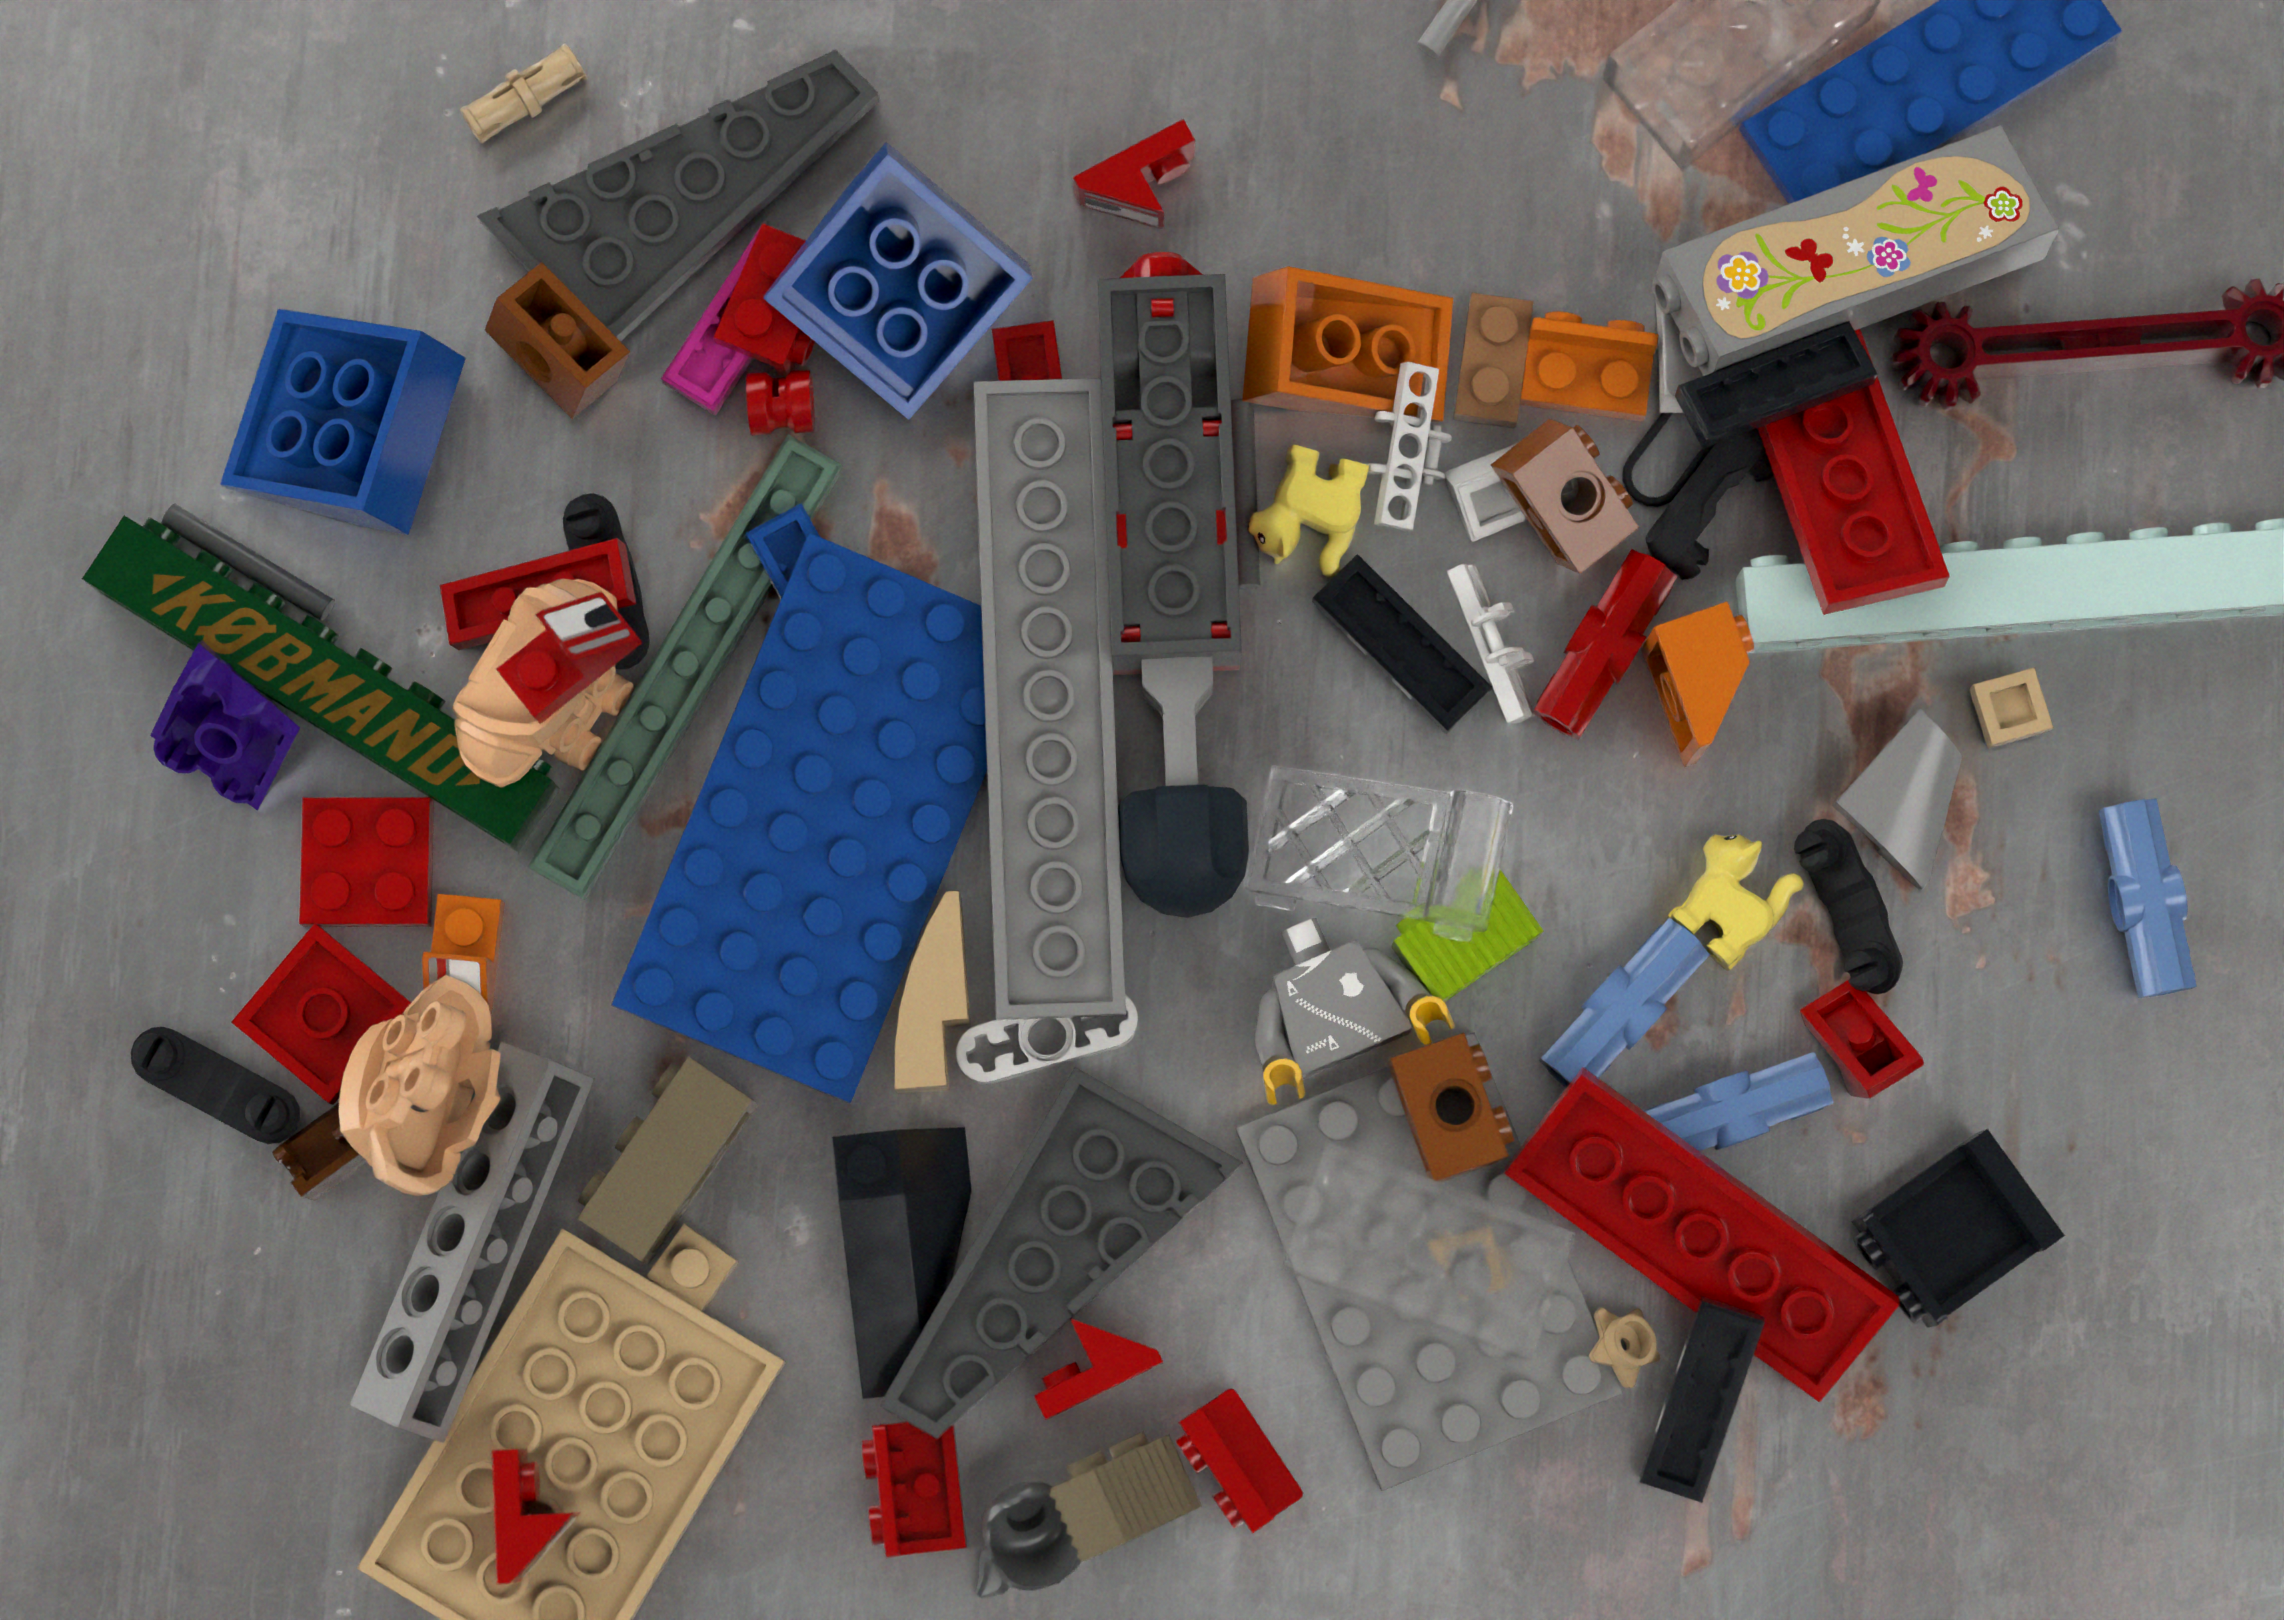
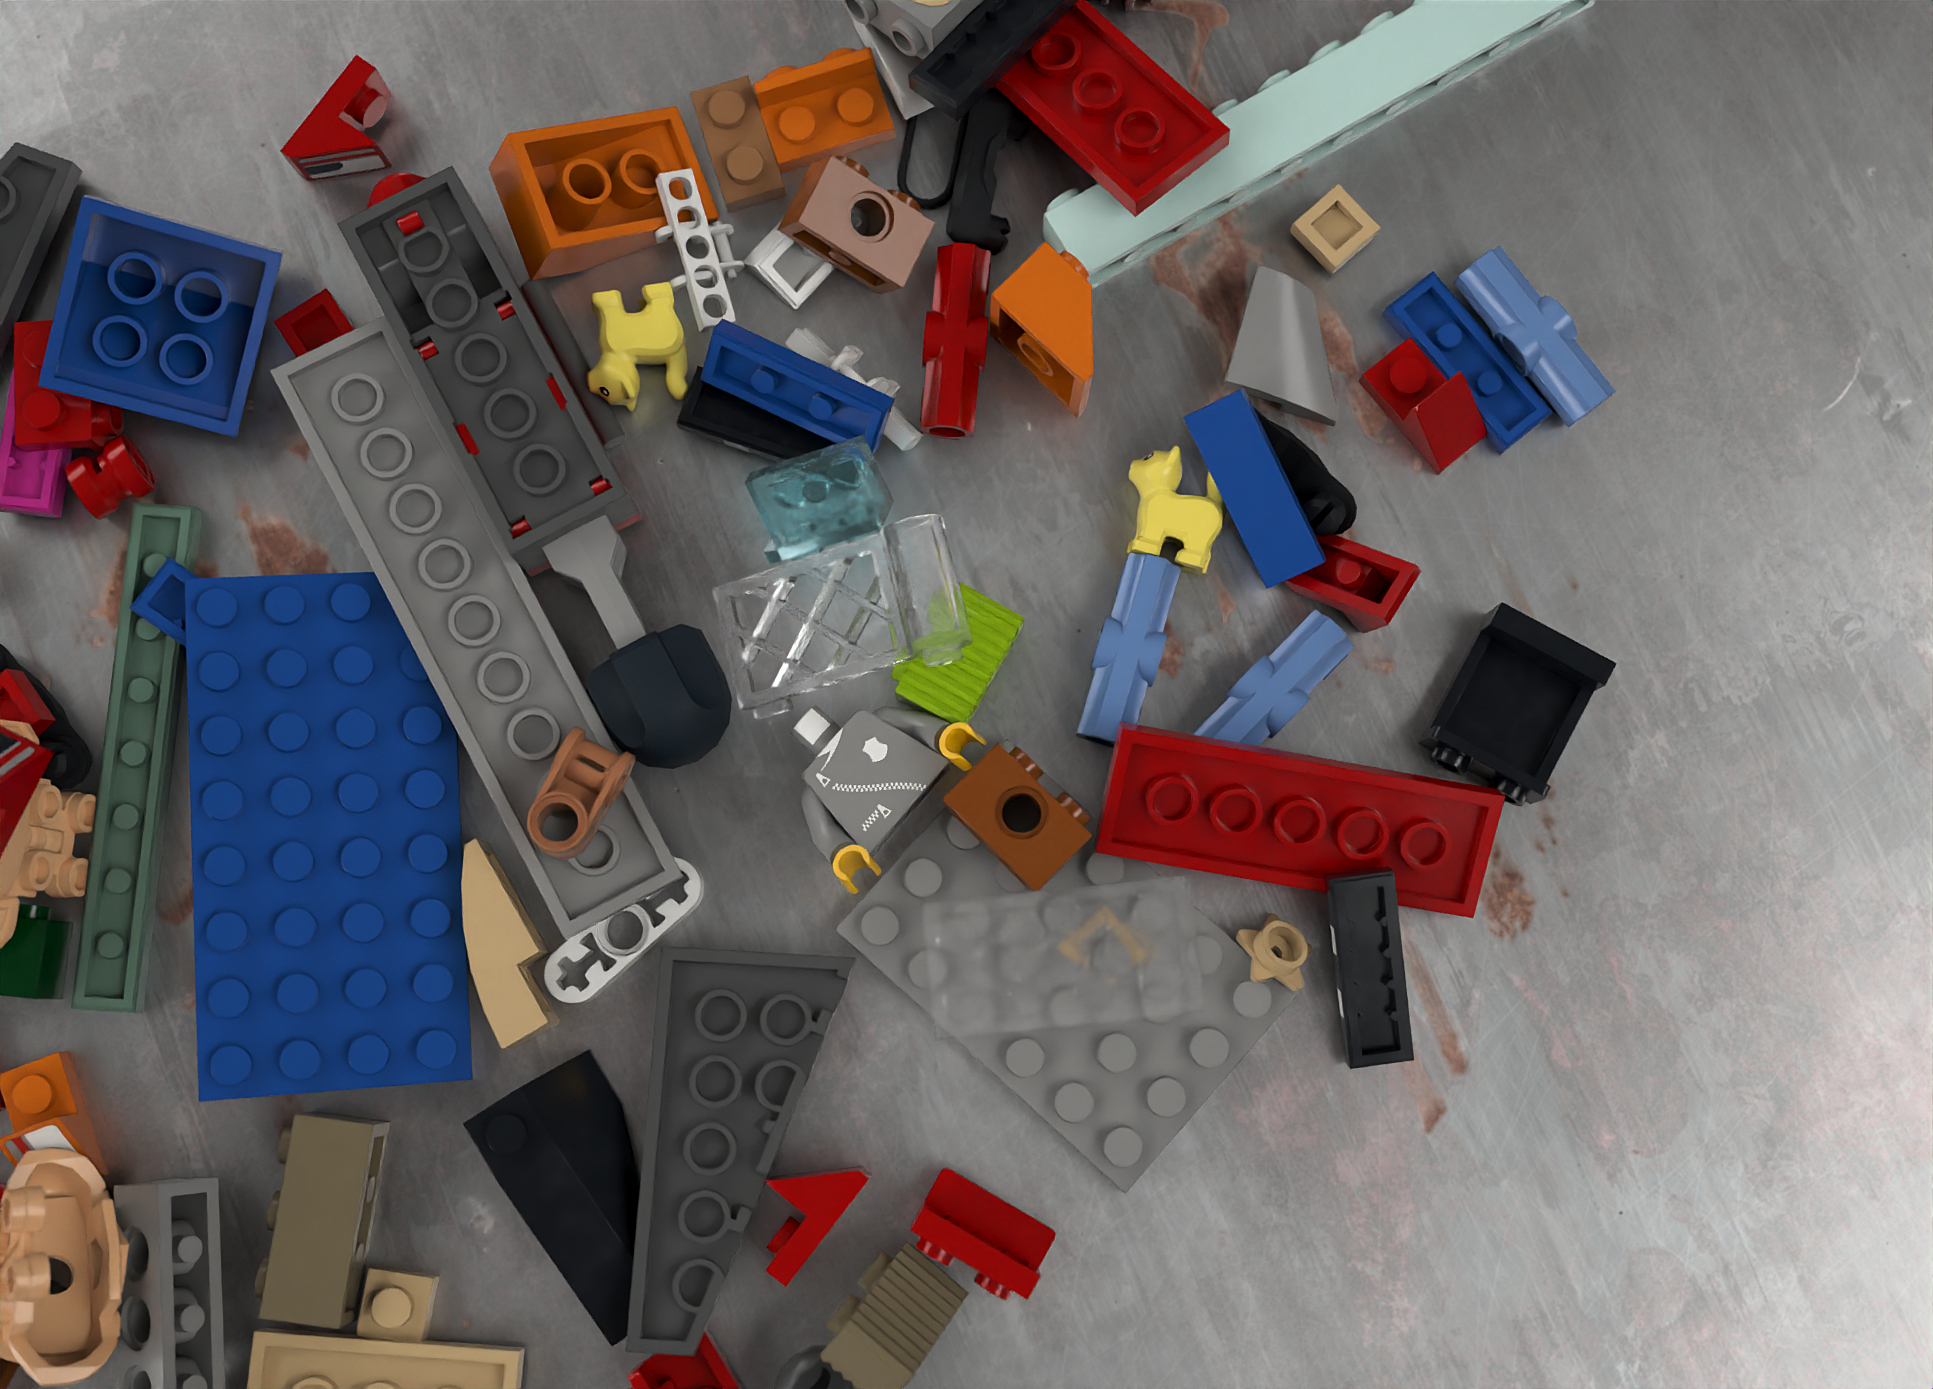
camera: 30 degrees left, 0 degrees up
none -> nougat piece [527,726,636,860]
none -> blue tile [700,319,895,459]
none -> clear light blue bracket [745,434,894,564]
none -> blue tile [1183,387,1327,589]
none -> red slope [1358,337,1488,475]
none -> blue tile [1382,271,1553,455]

